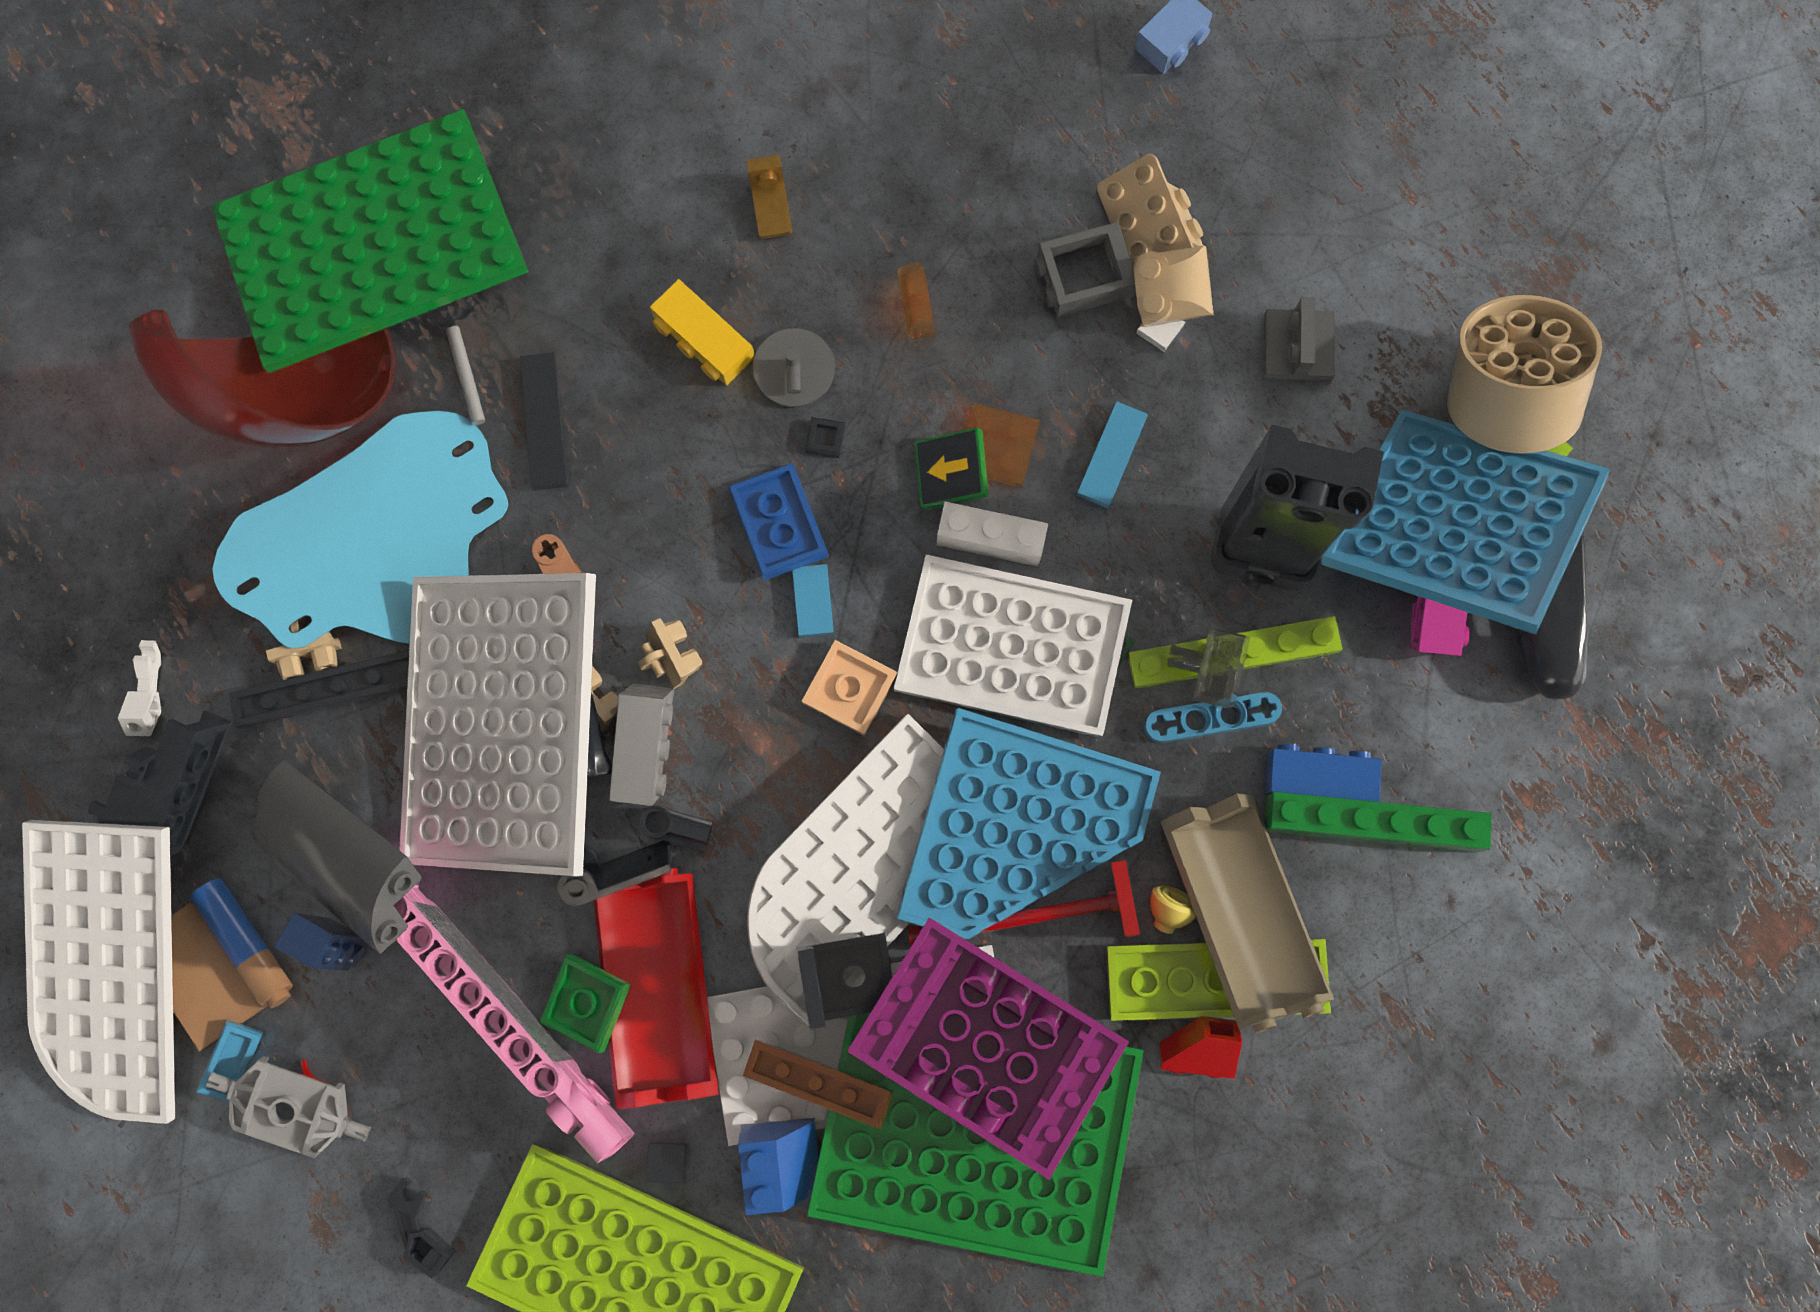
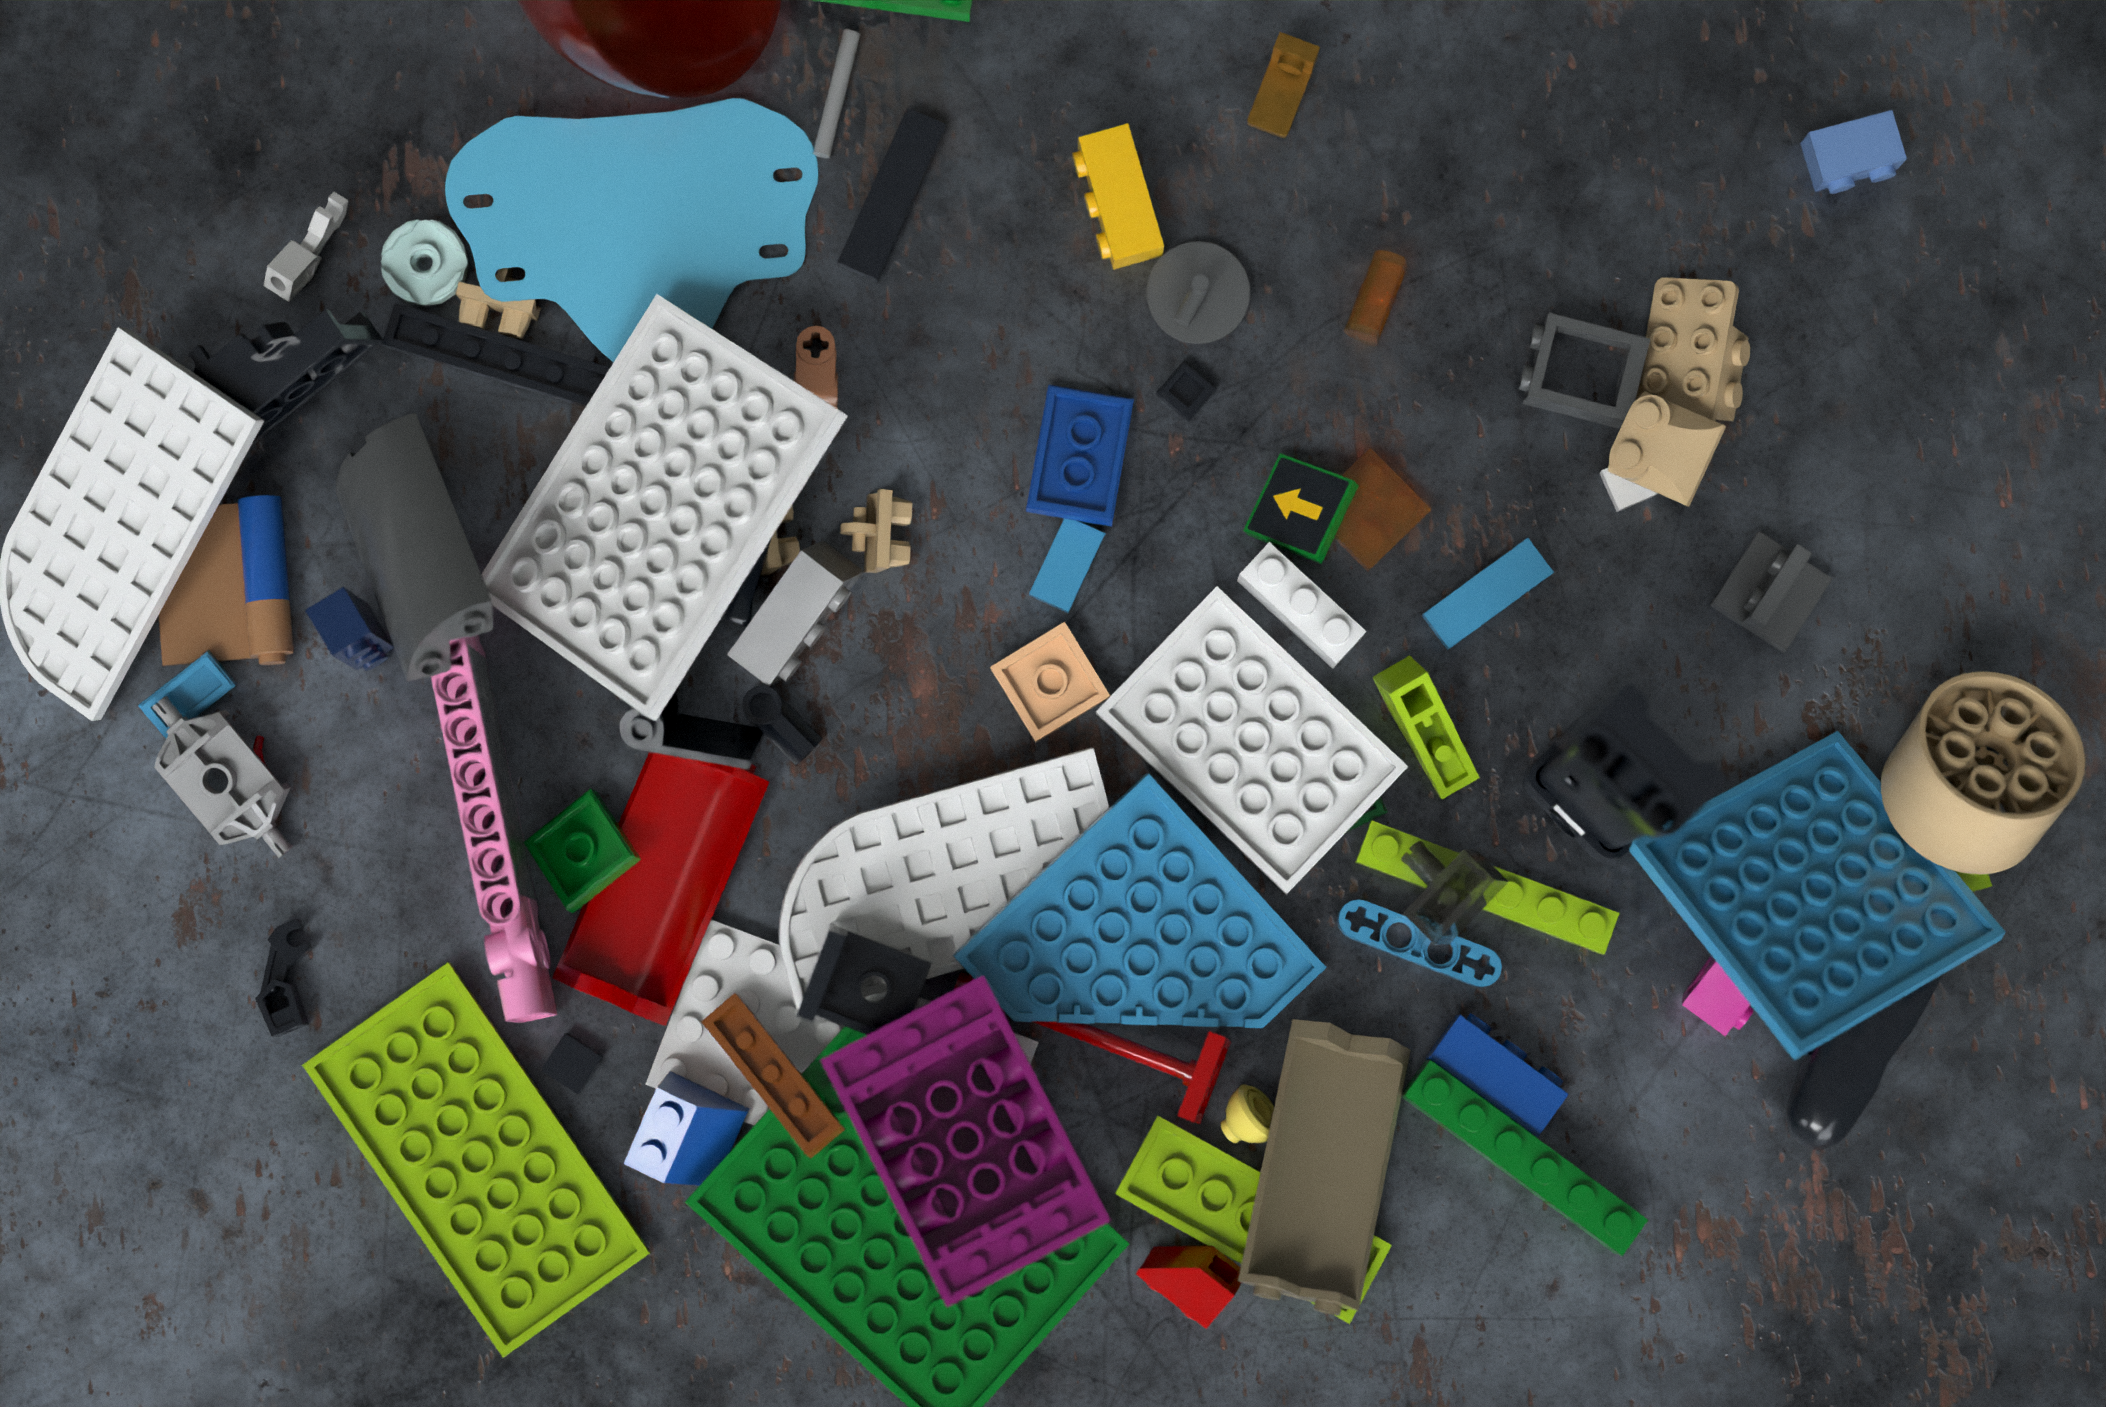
camera: 30 degrees right, 5 degrees up
none -> light aqua plate [381,219,469,307]
none -> lime slope [1372,655,1480,799]

